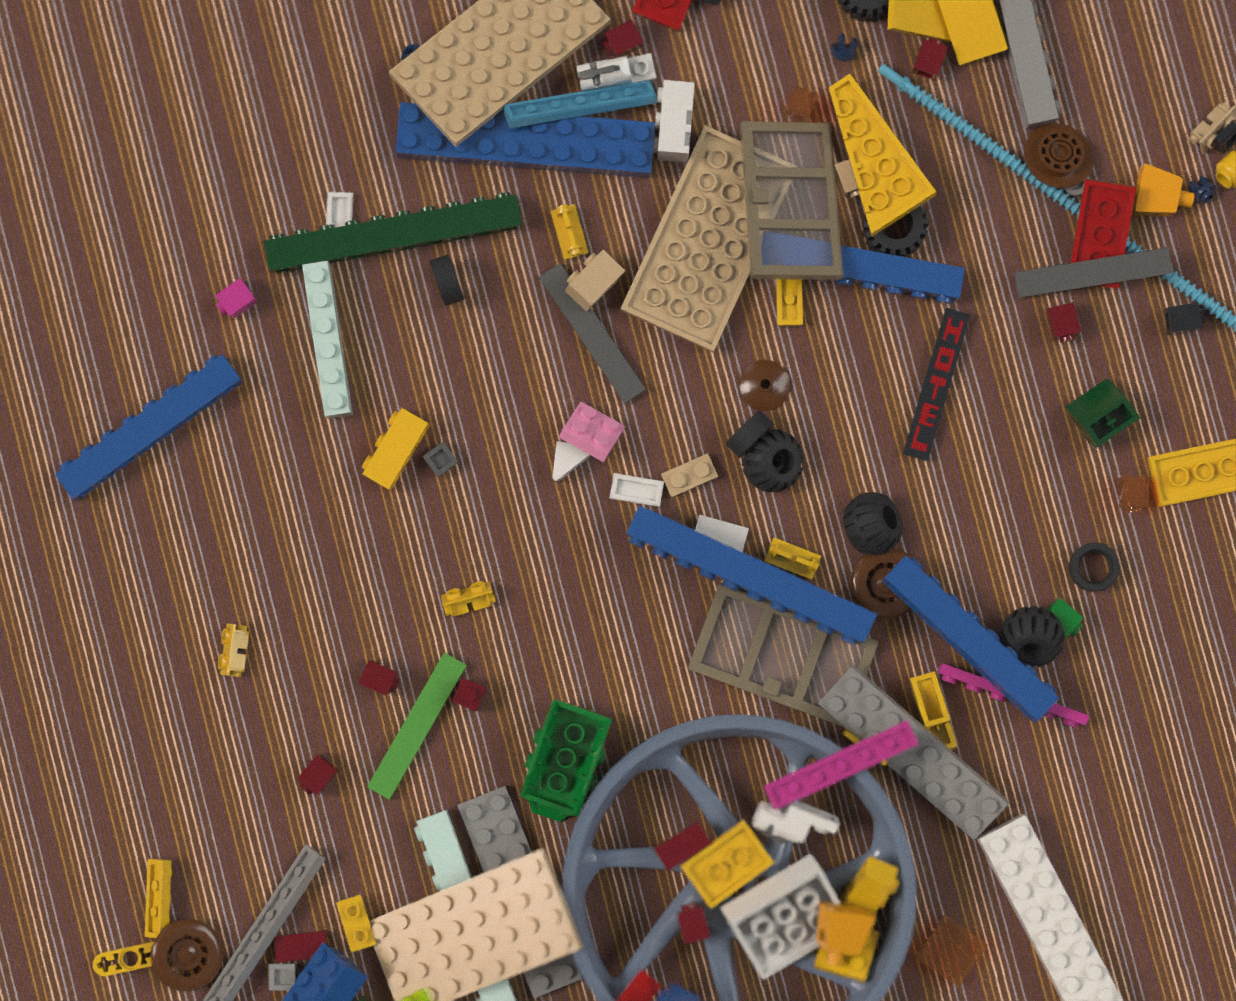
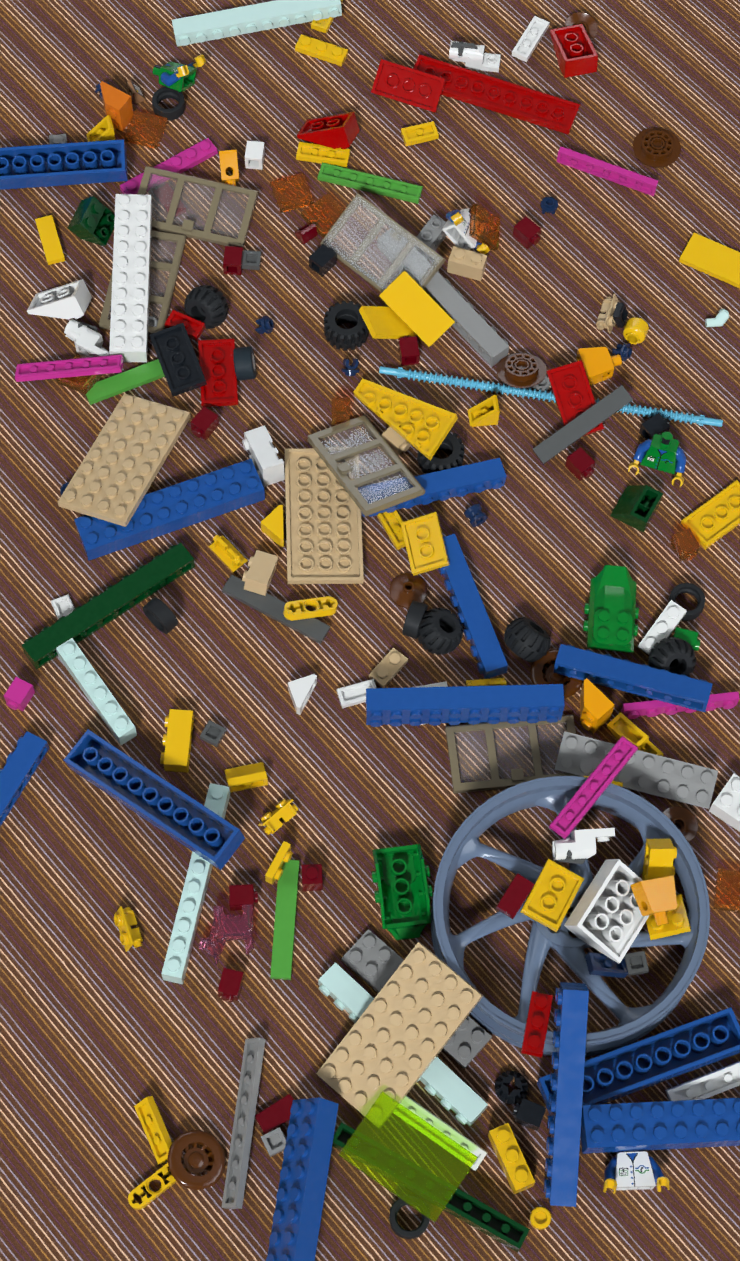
camera: 30 degrees left, 20 degrees down
yellow hinge [336,894,376,952] -> none
dark azure tile [503,80,657,128] -> none
bright pink plate [559,402,625,462] -> none
white plate [576,53,656,91] -> none
dark red brick [677,902,710,944] -> none
black tile [903,308,970,462] -> none
none -> blue brick [64,729,245,870]
none -> light aqua brick [161,783,230,984]
none -> clear pink animal [199,904,255,965]
none -> yellow panel [225,762,268,793]
none -> yellow slope [261,505,284,547]
none -> yellow plate [265,841,293,885]
none -> yellow beam [283,596,338,621]
none -> yellow tile [400,512,450,576]
none -> blue brick [438,534,508,679]
none -> dark blue wheel [464,504,488,527]
none -> yellow slope [468,395,500,427]
none -> light orange slope [580,678,615,734]
none -> green slope [583,565,639,653]
none -> dark blue plate [585,952,628,978]
none -> dark grey plate [624,951,649,976]
none -> torso [628,432,686,487]
none -> white plate [638,600,687,655]
none -> reddish brown dish [663,806,698,842]

